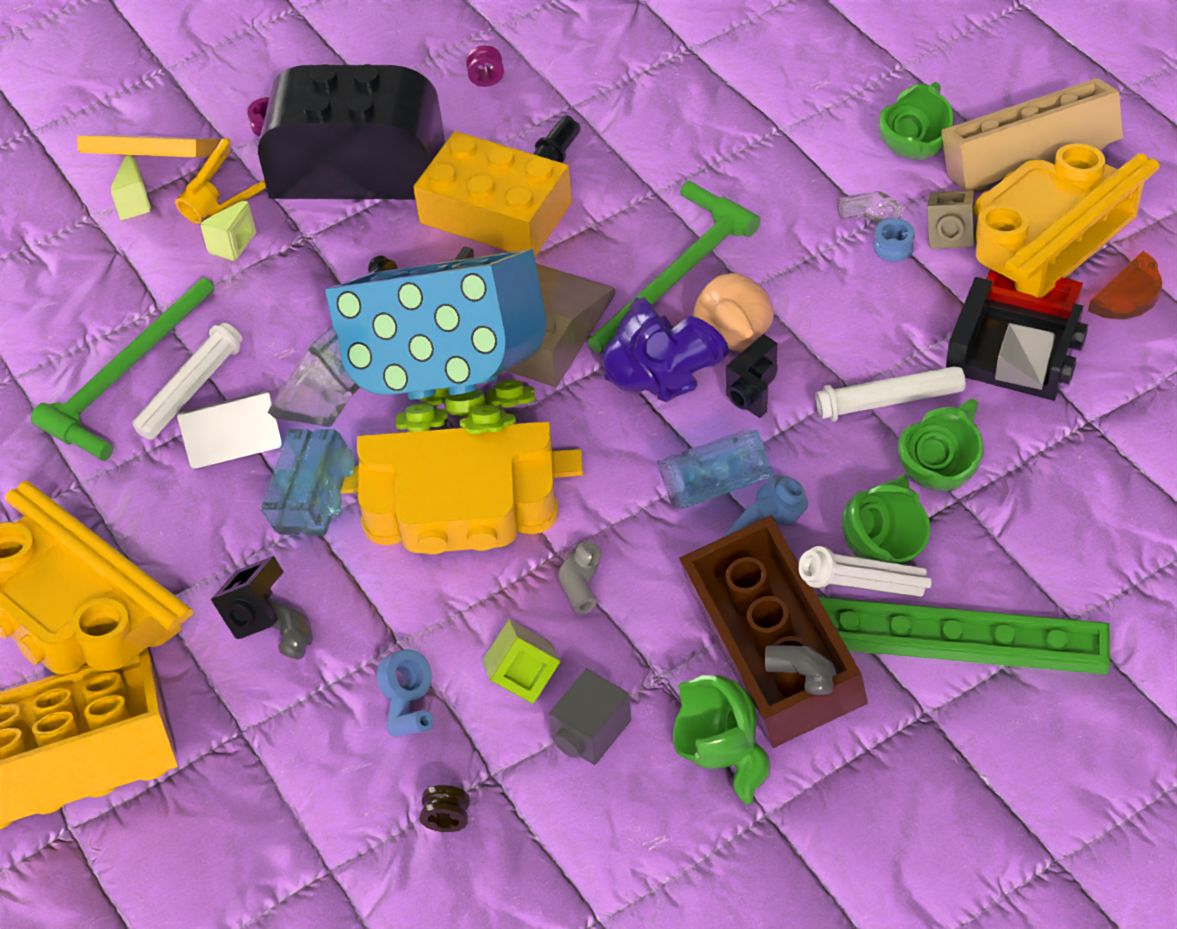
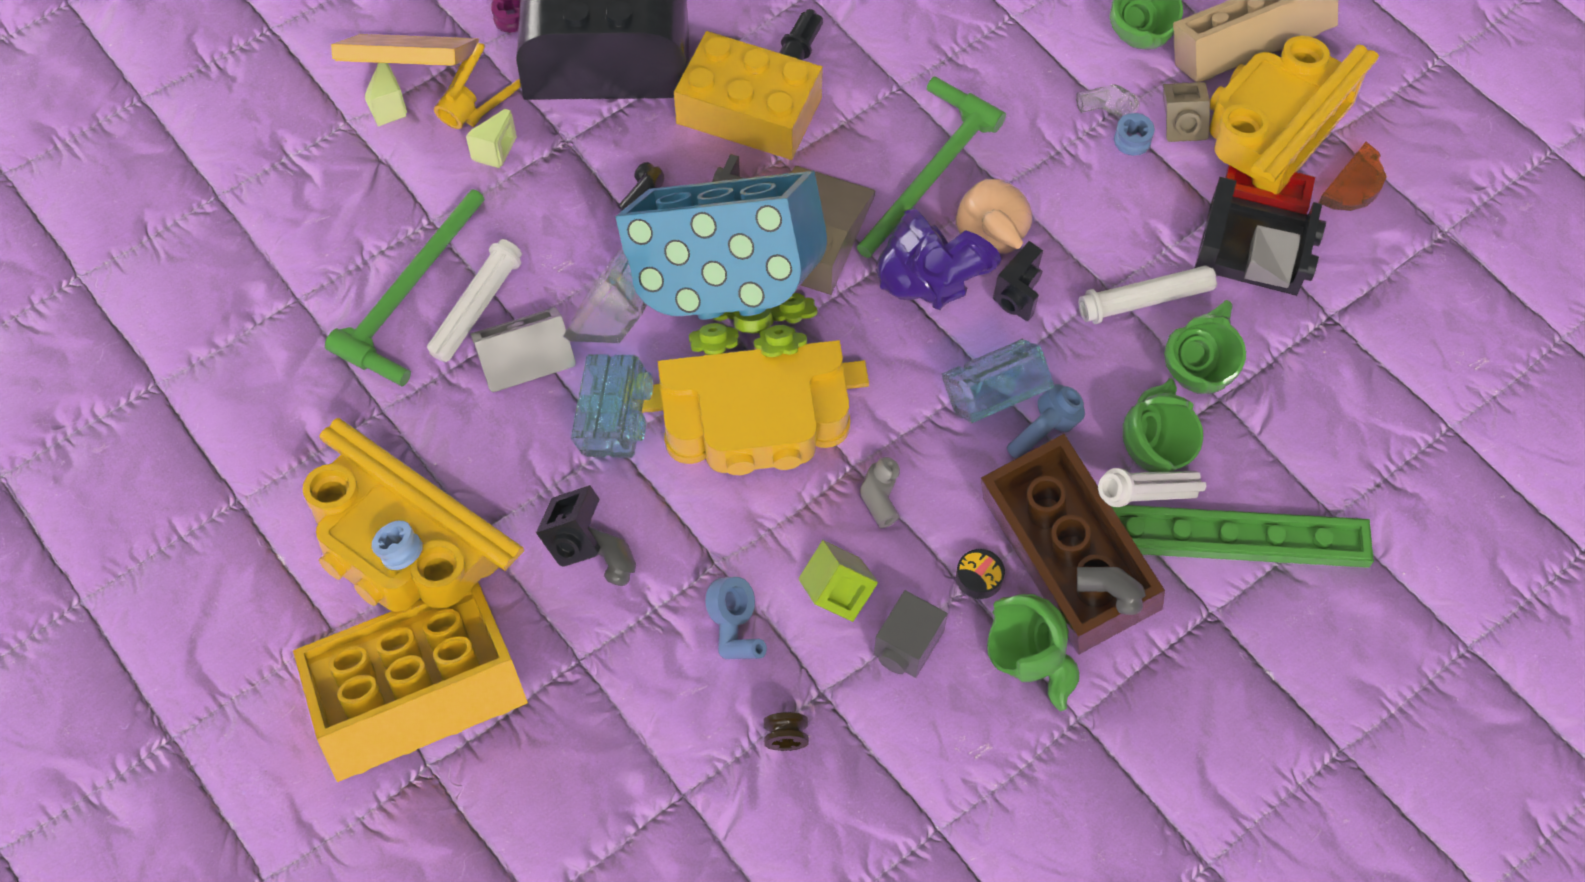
camera: 10 degrees left, 10 degrees up
none -> light blue bush [371,521,423,570]
none -> tile [956,549,1005,599]

